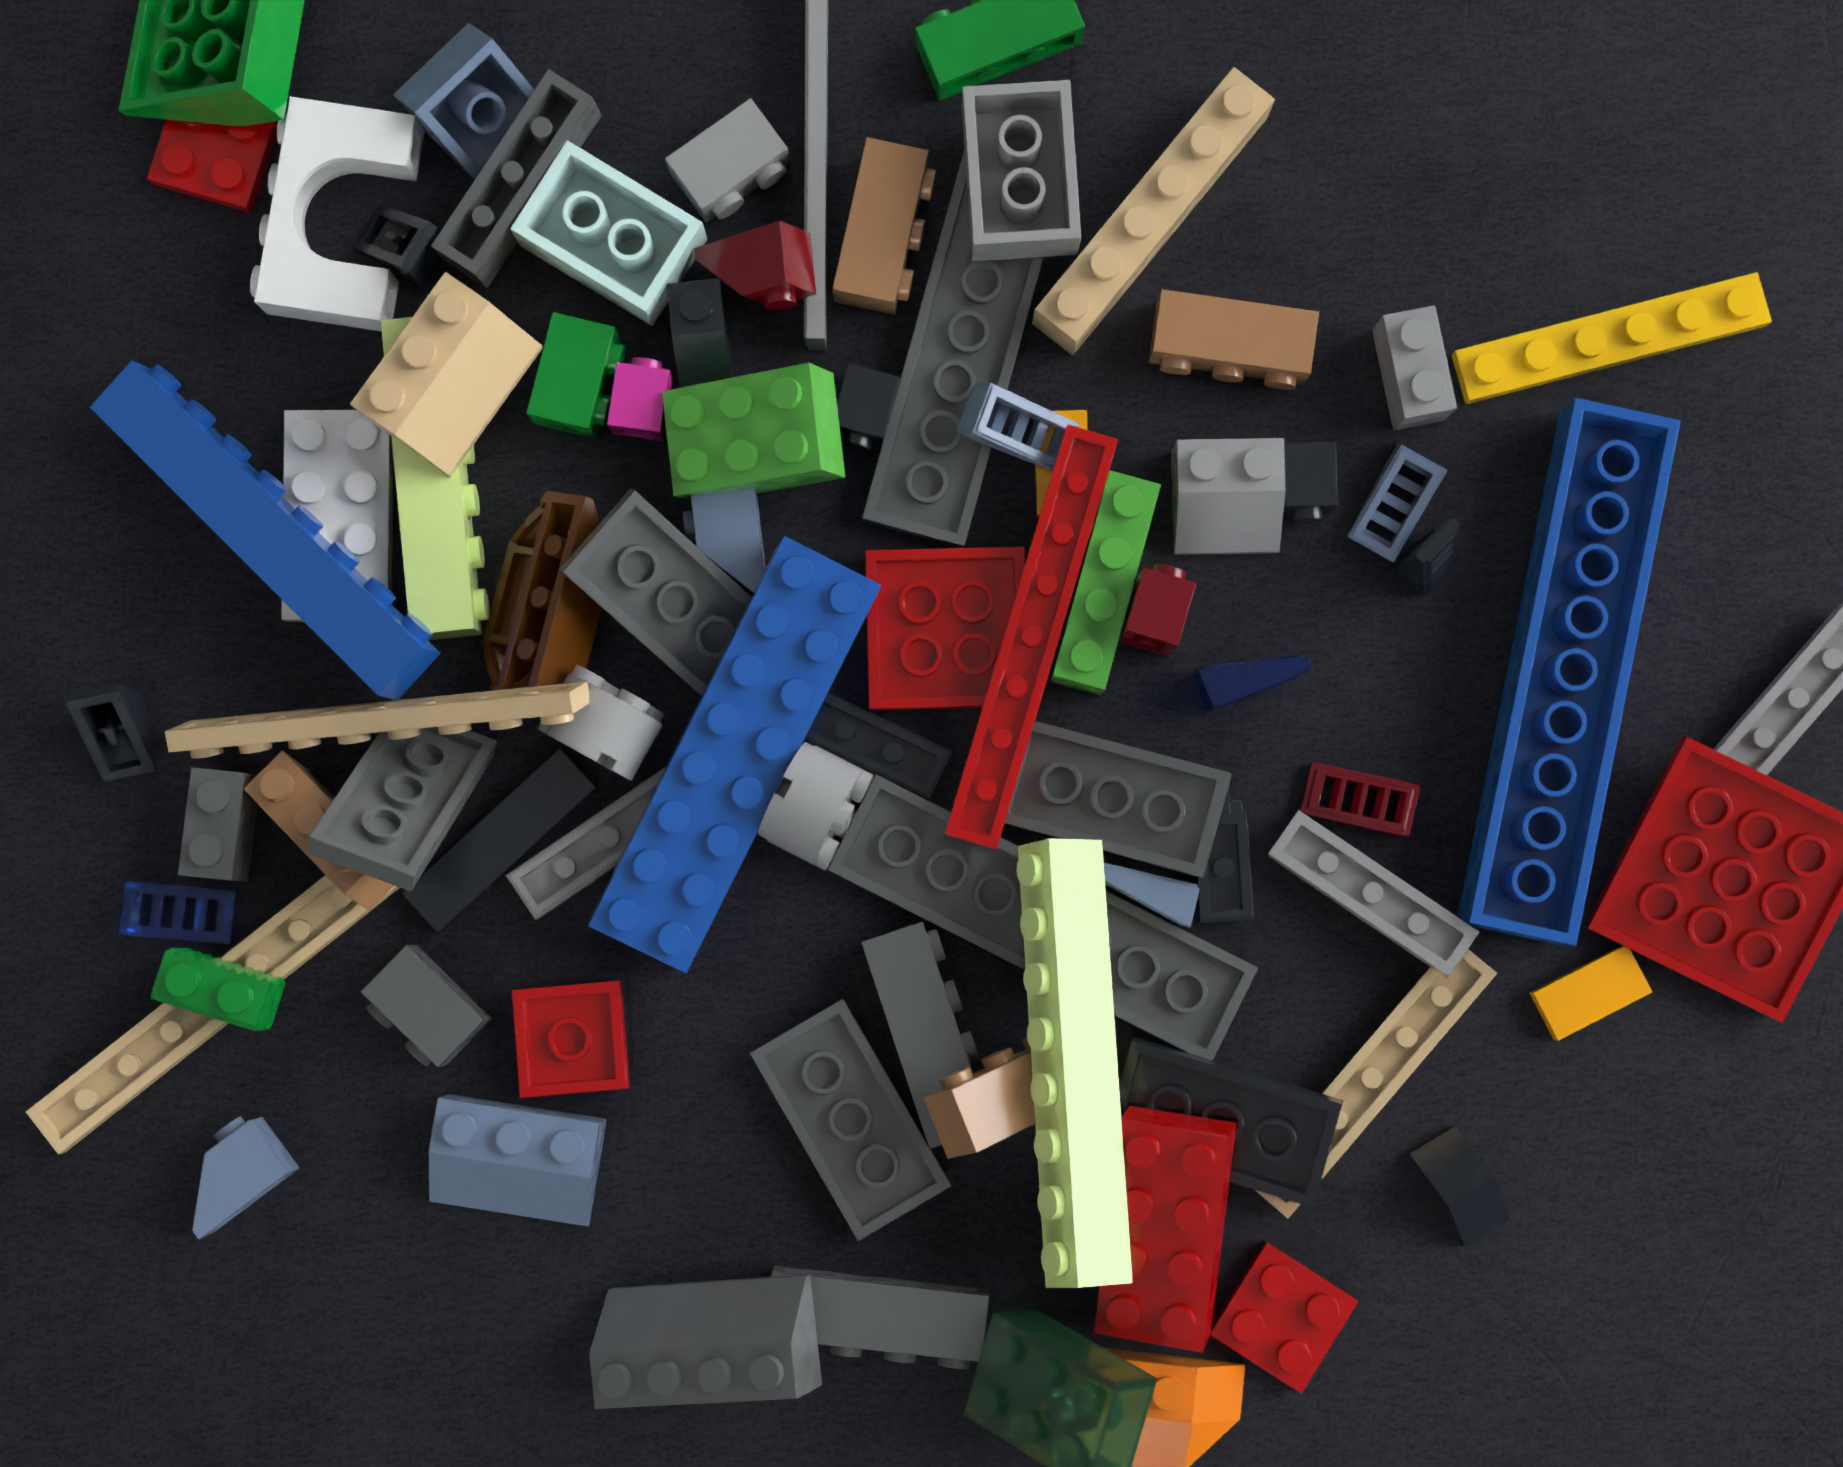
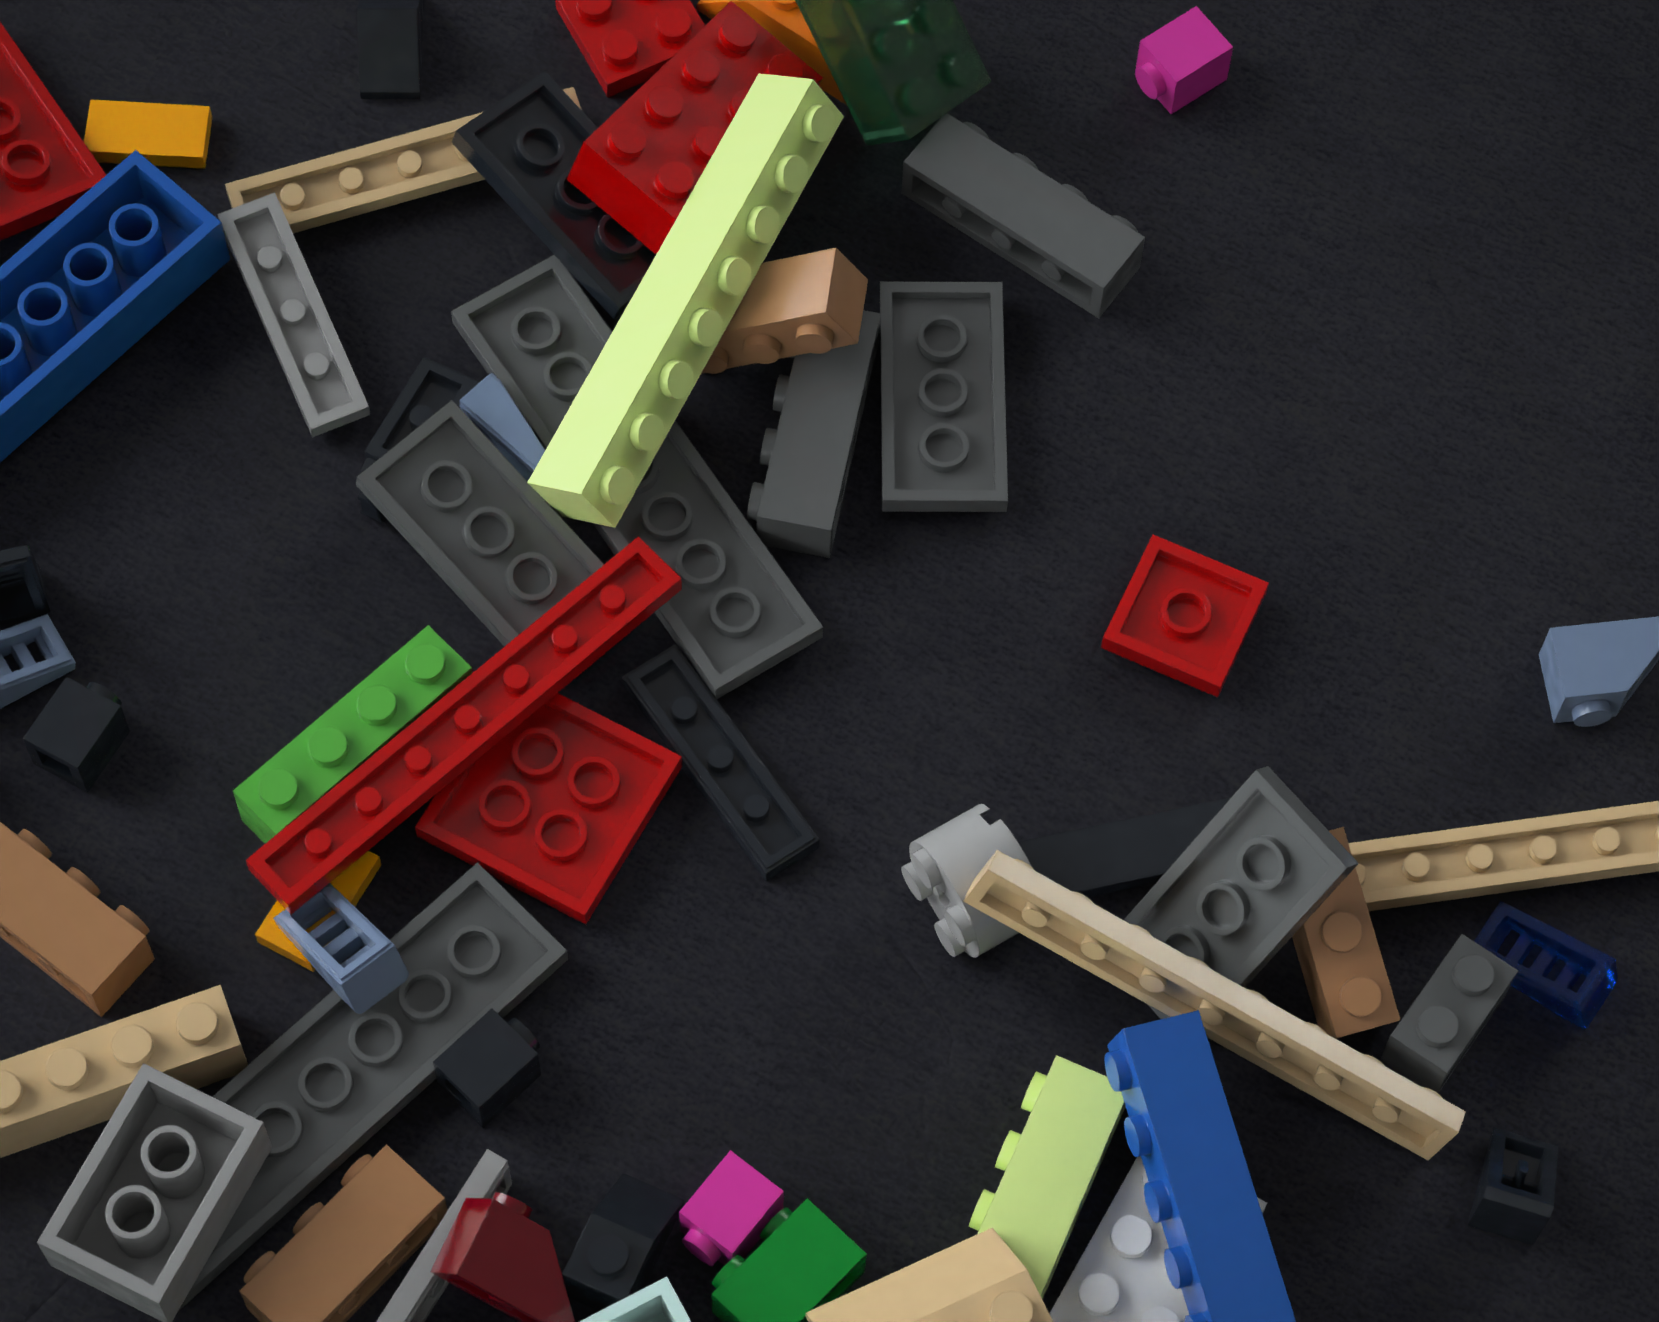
camera: 150 degrees left, 20 degrees down
green brick [151,948,286,1031] -> none
dark grey brick [361,945,492,1067] -> none
sand blue slope [429,1094,607,1226] -> none
reddish brown wedge [482,491,602,691] -> none
light grey tile [506,768,665,920] -> none
dark grey plate [559,489,751,696] -> none
blue brick [588,536,882,973] -> none
dark grey slope [589,1274,822,1409] -> none
bright green brick [662,363,845,501] -> none
sand blue slope [683,489,766,595] -> none
light grey brick [758,742,873,871] -> none
dark red brick [1118,563,1196,657] -> none
light grey slope [1171,438,1286,555] -> none
clear blue slope [1193,656,1312,712] -> none
dark red slope [1299,762,1420,838] -> none

